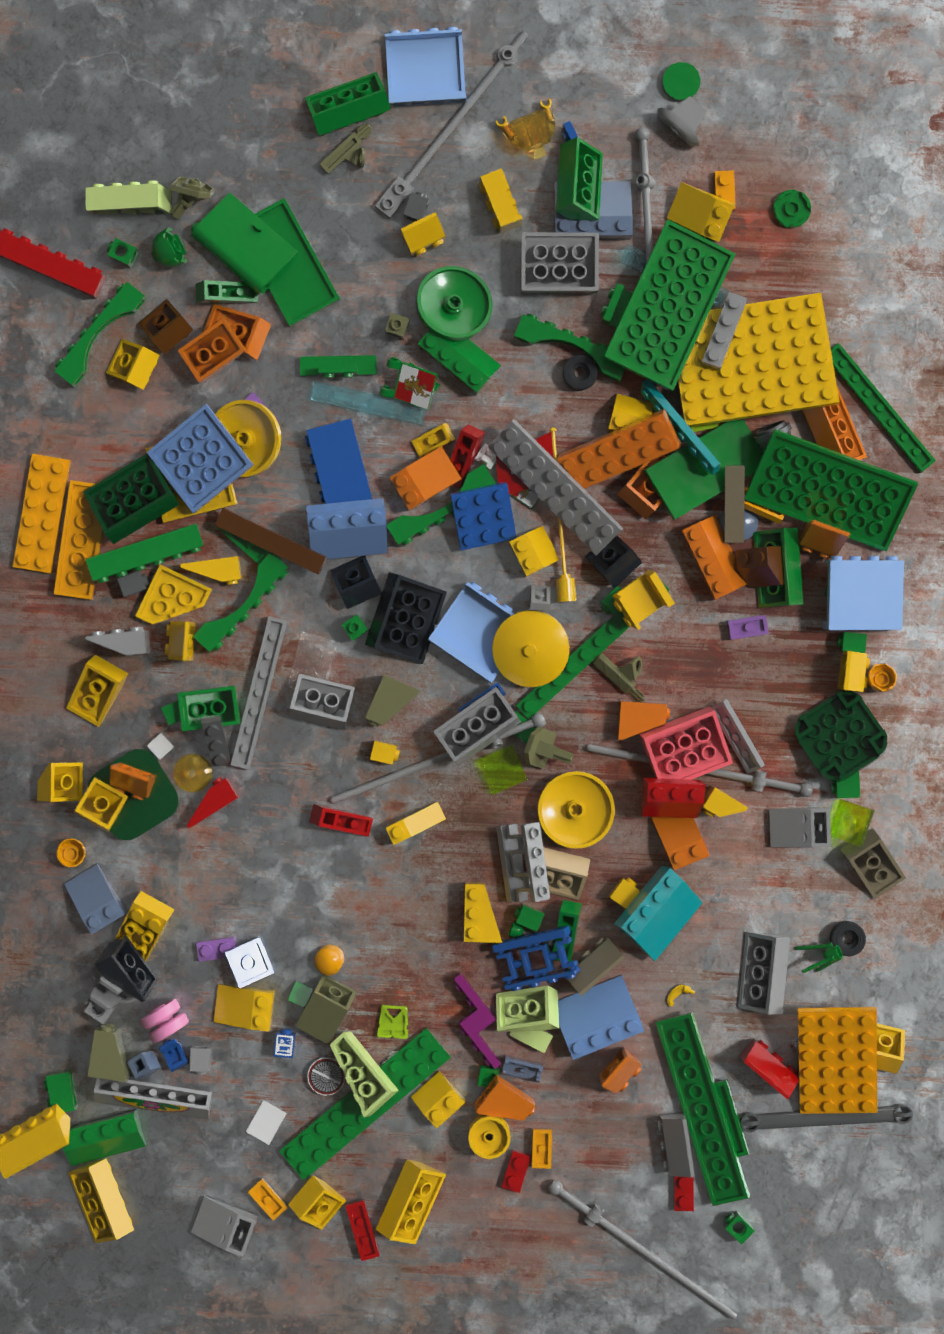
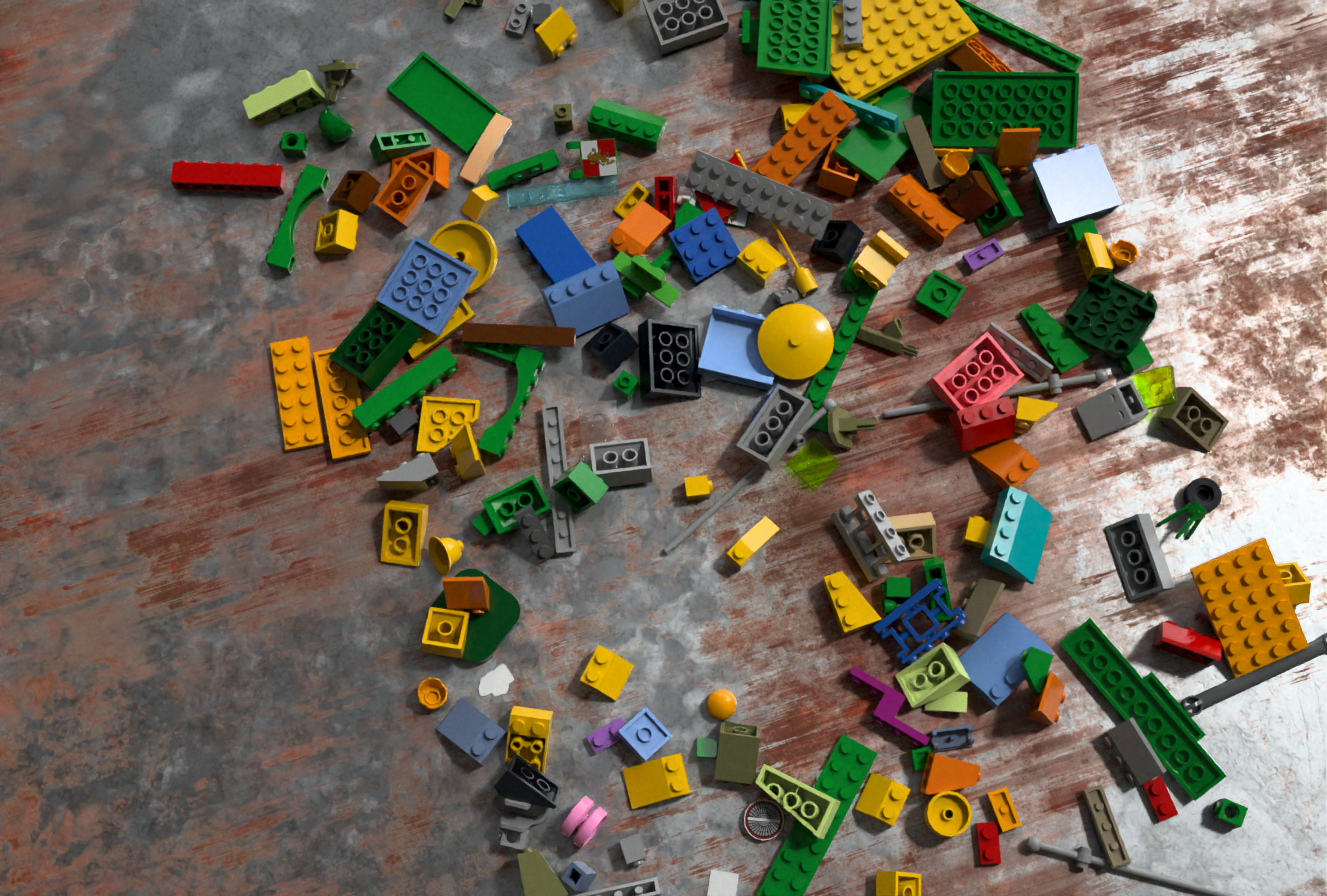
camera: 15 degrees left, 15 degrees down
yellow slope [37,762,83,802] -> none
white tile [147,733,174,760] -> none
blue bracket [158,1039,189,1072] -> none
clear yellow dish [174,754,212,792] -> none
yellow slope [180,556,242,585] -> none
red slope [187,777,239,828] -> none
green door [191,192,298,296] -> none
brick [274,1028,296,1058] -> none
red slope [309,804,373,837] -> none
olive slope [365,675,420,727] -> none
lime piece [377,1004,408,1039] -> none
green dish [416,266,493,341] -> none
green arch [514,313,625,382] -> none
yellow dish [538,771,615,849] -> none
black tyre [563,355,598,391] -> none
orange slope [617,701,670,740] -> none
yellow piece [667,984,695,1006] -> none
none -> yellow hat [428,536,464,576]
none -> light nougat slope [459,113,512,185]
none -> yellow slope [461,185,500,223]
none -> white sticker [478,664,514,697]
none -> green brick [552,461,609,513]
none -> yellow slope [580,645,634,701]
none -> bright green bracket [613,251,681,308]
none -> green plate [914,269,967,320]
none -> light orange hair [940,150,969,180]
none -> green wing [1019,303,1093,375]
none -> green slope [1019,647,1054,695]
none -> dark tan tile [1081,784,1131,870]

